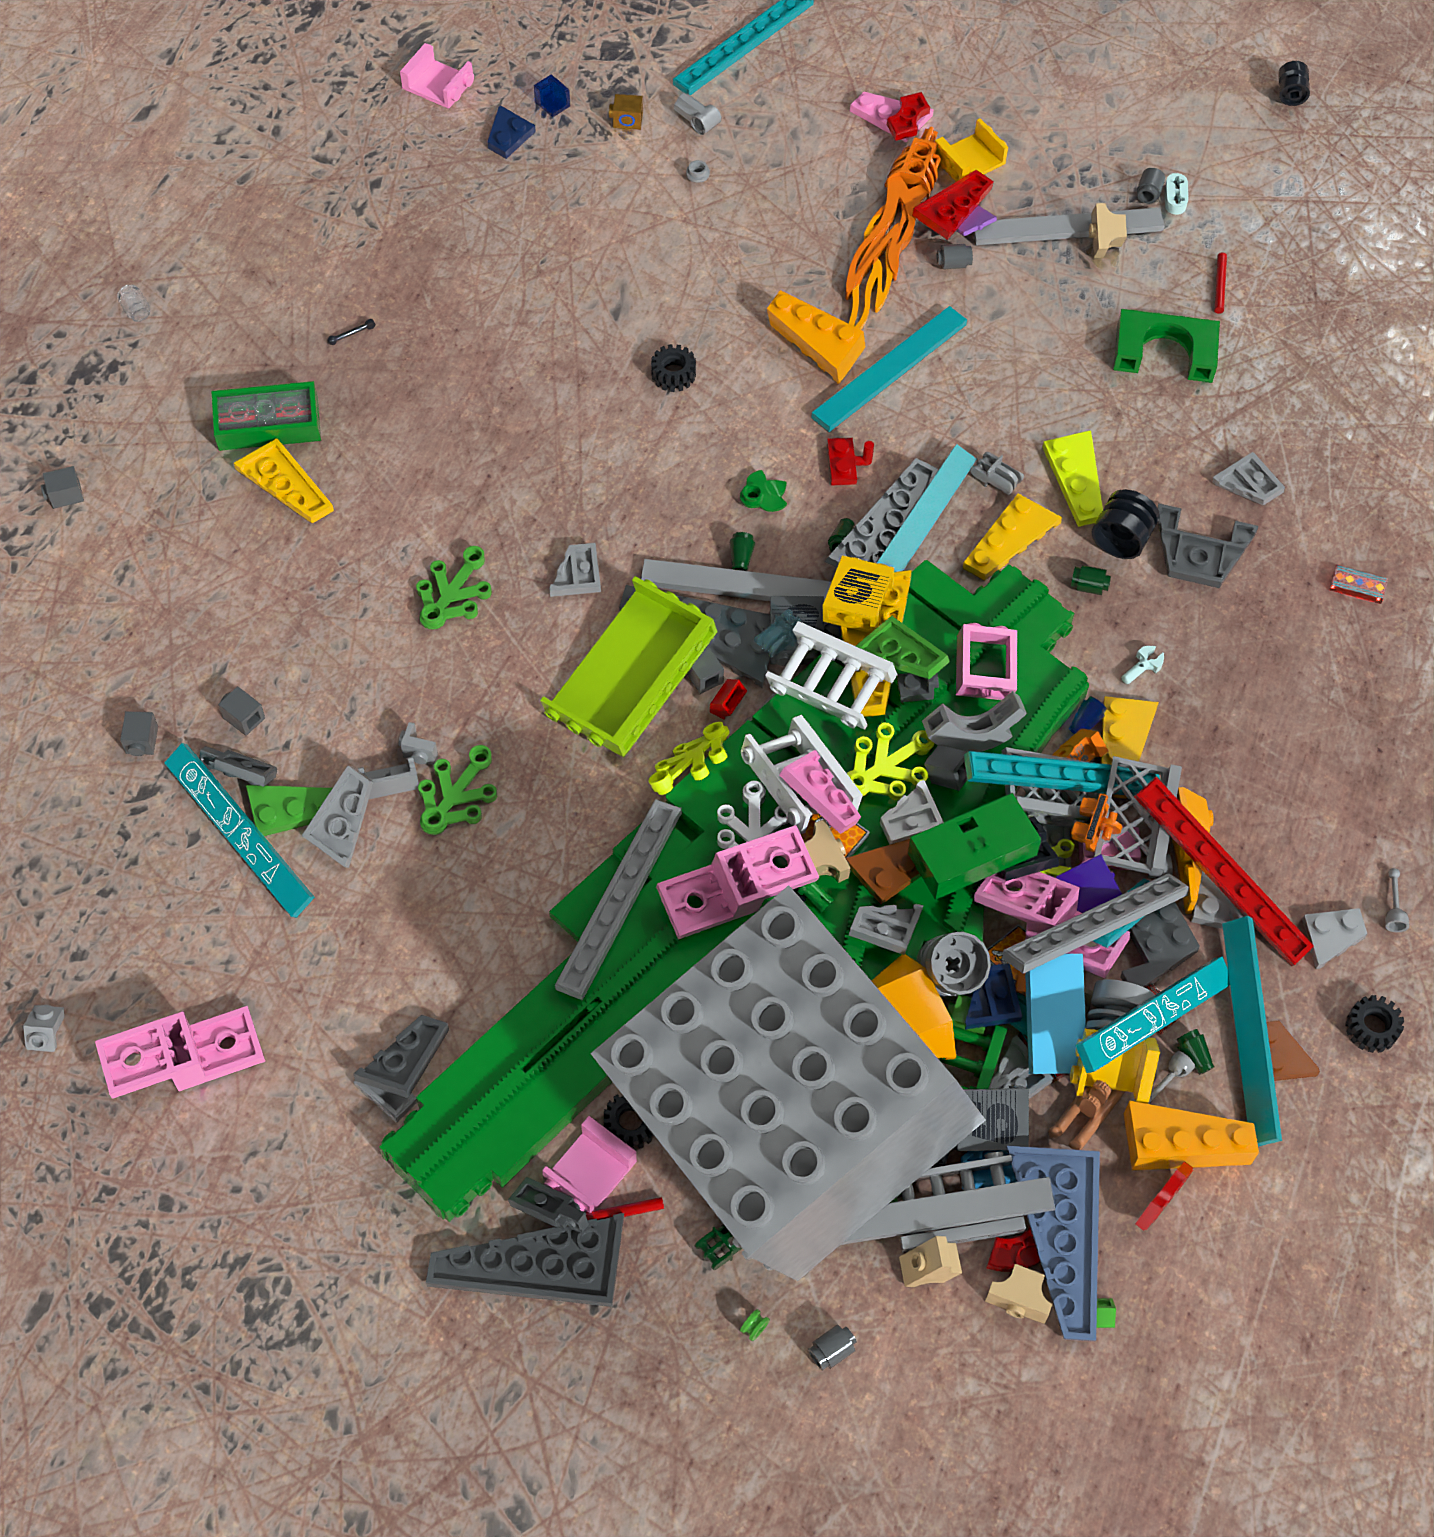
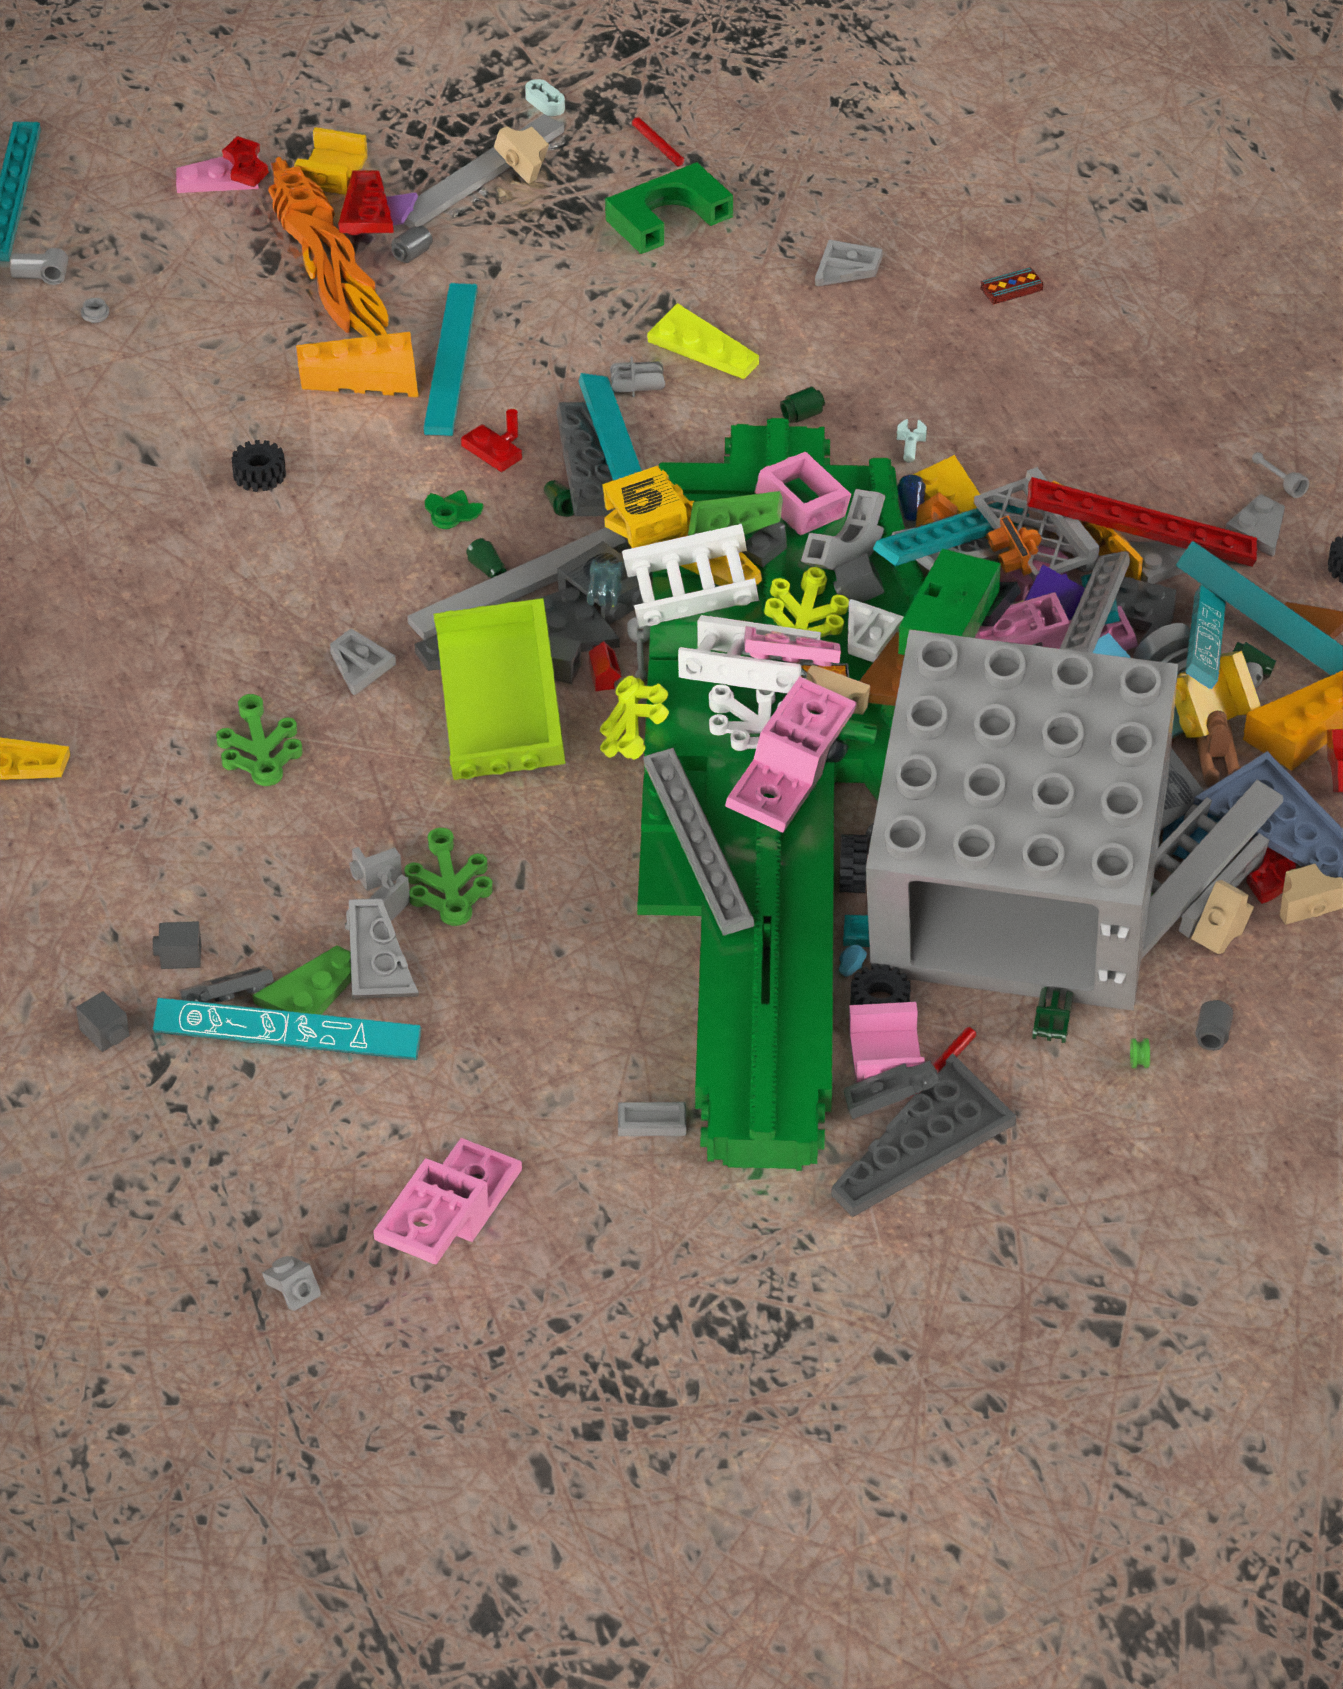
camera: 40 degrees left, 15 degrees down
dark grey wing [354,1015,449,1098] -> none
yellow wing [963,493,1062,581] -> none
black wheel [1091,489,1160,560] -> none
dark grey brick [1137,168,1165,204] -> none
dark grey wing [1157,504,1258,588] -> none

